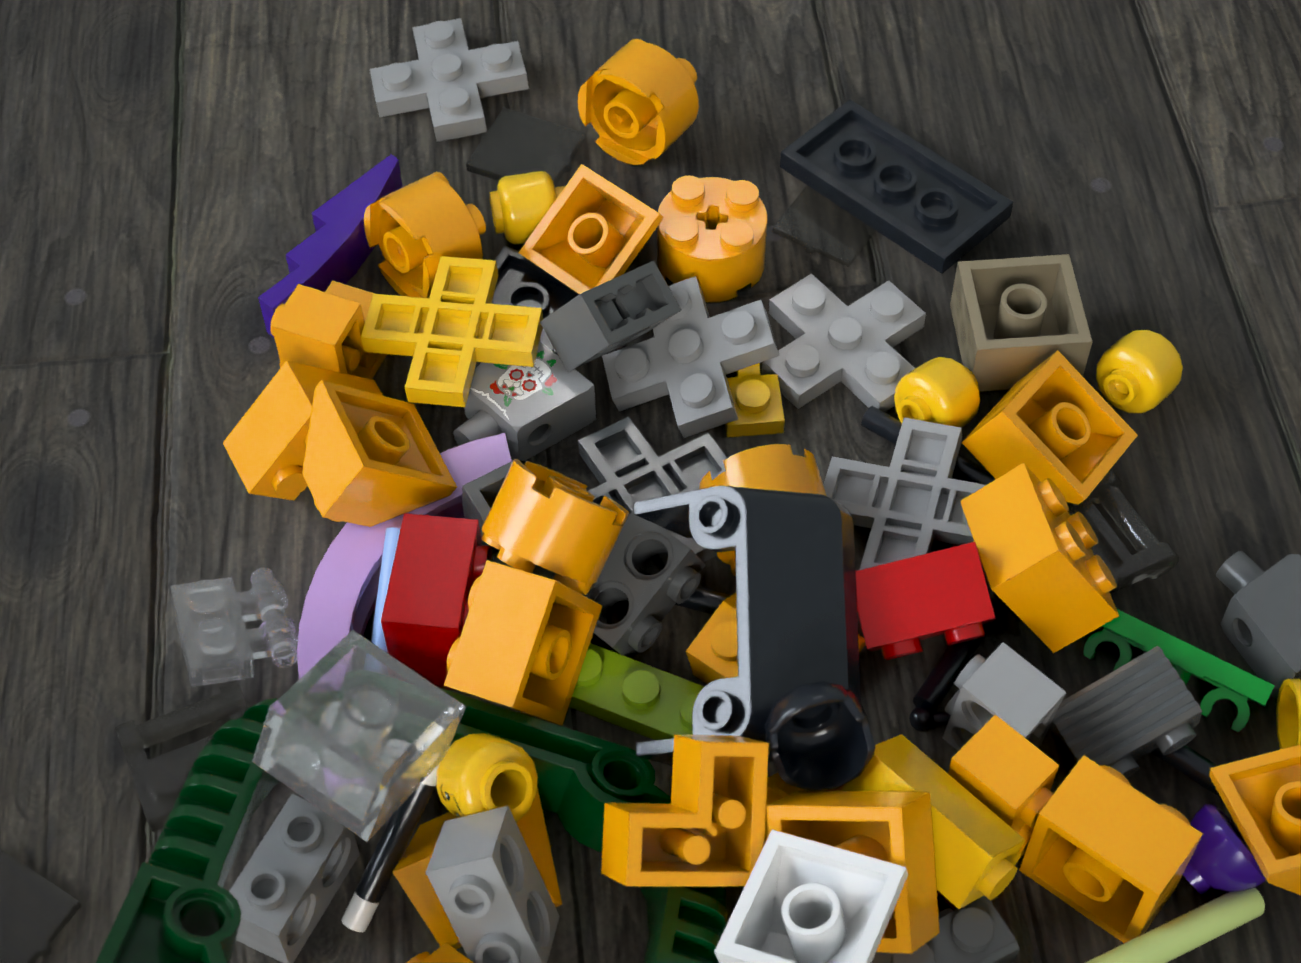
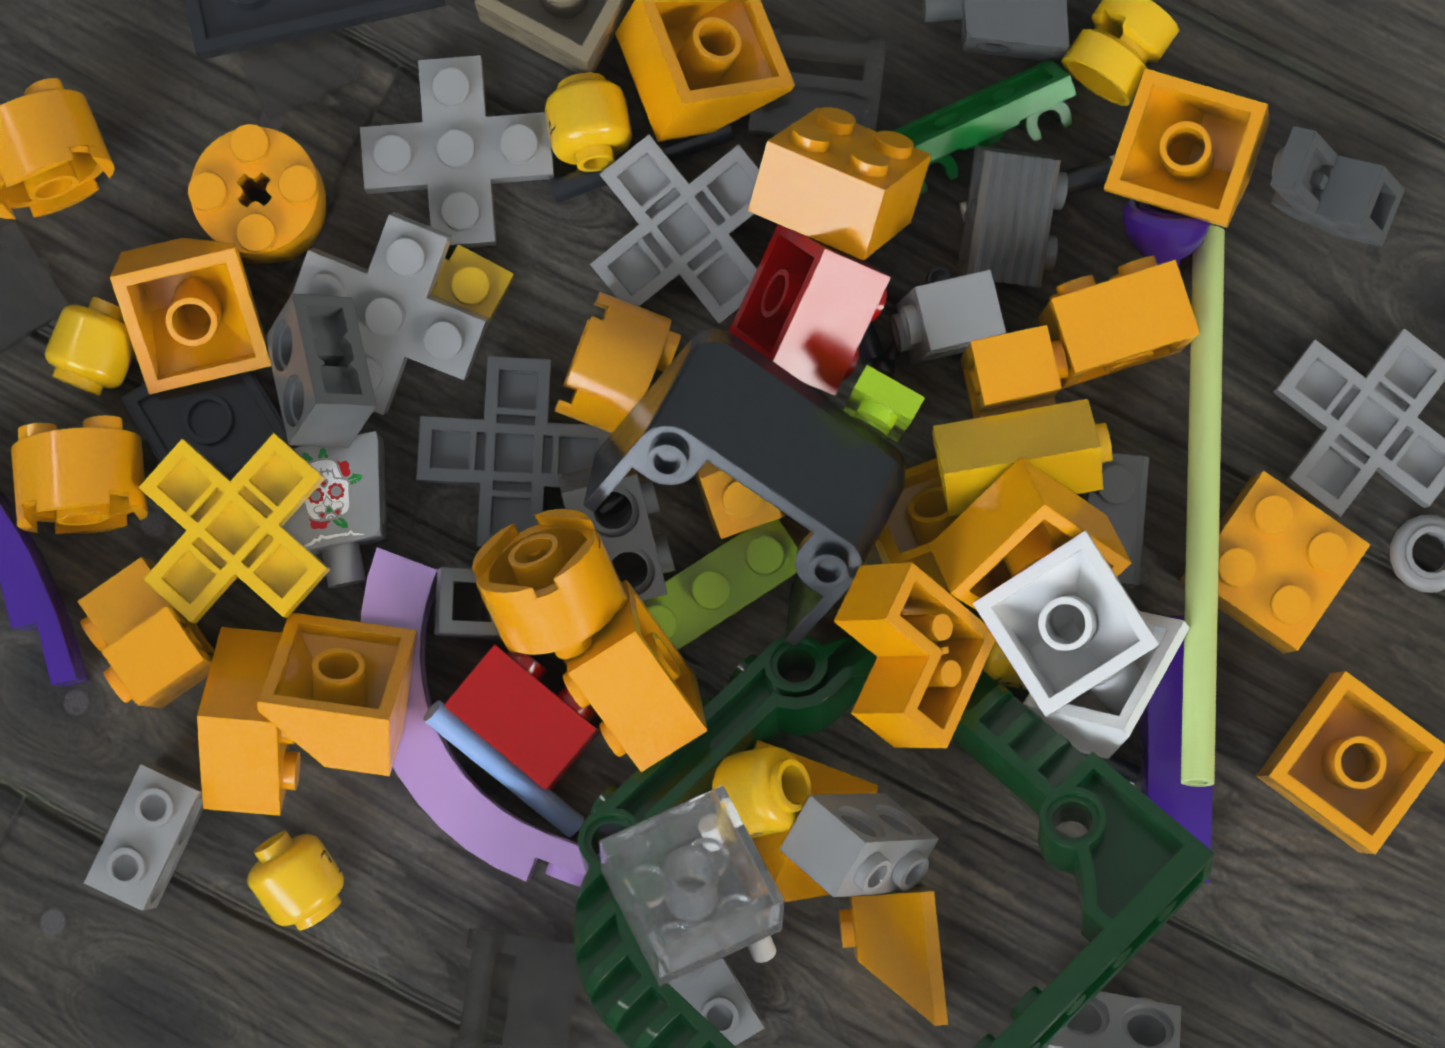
camera: 60 degrees left, 30 degrees up
clear plate [170,568,298,687] -> none
black hair [765,681,875,792] -> none
none -> light grey brick [84,764,203,911]
none -> yellow head [247,830,344,930]
none -> lime plate [843,365,925,443]

